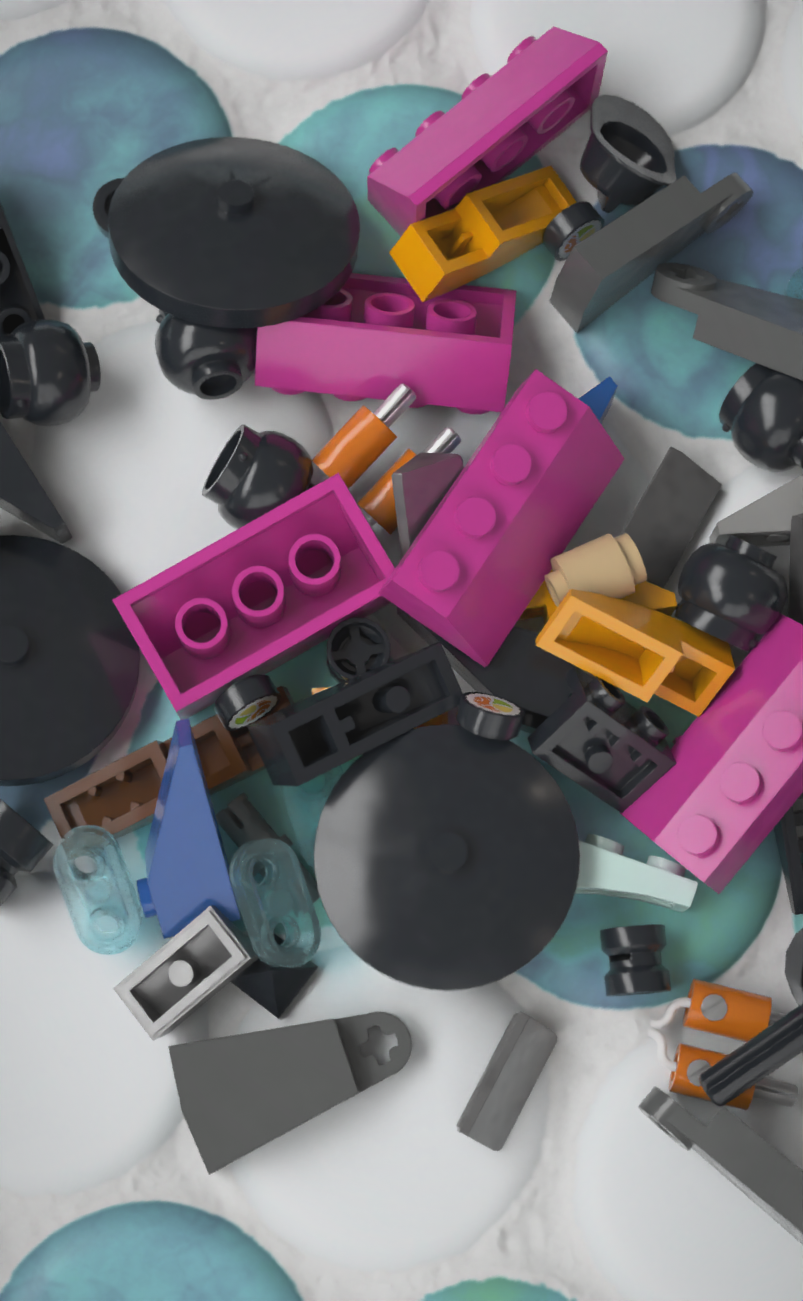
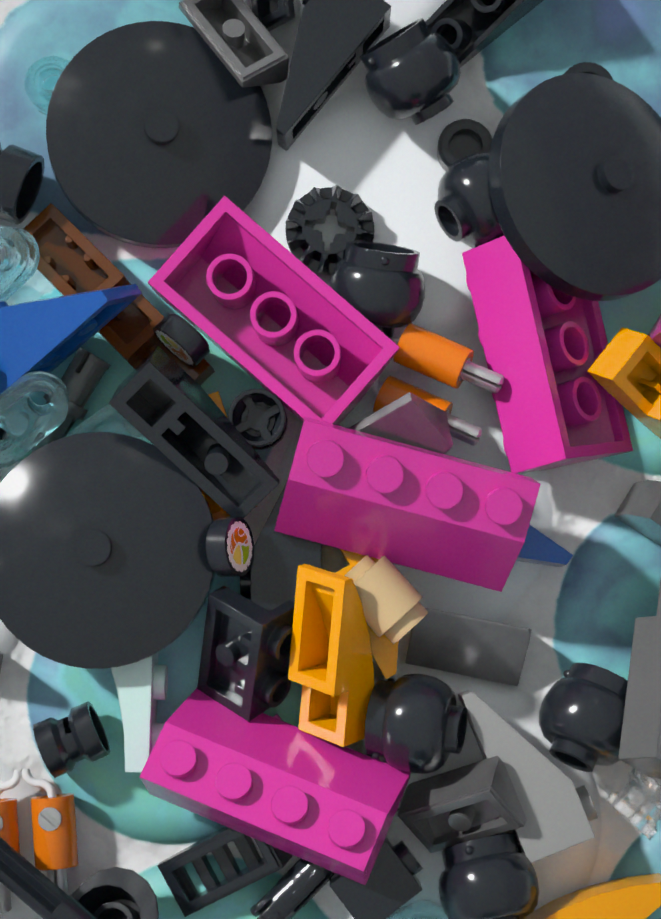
camera: 75 degrees right, 5 degrees up
none -> black gear [285,185,375,275]
none -> black tile [437,119,493,171]

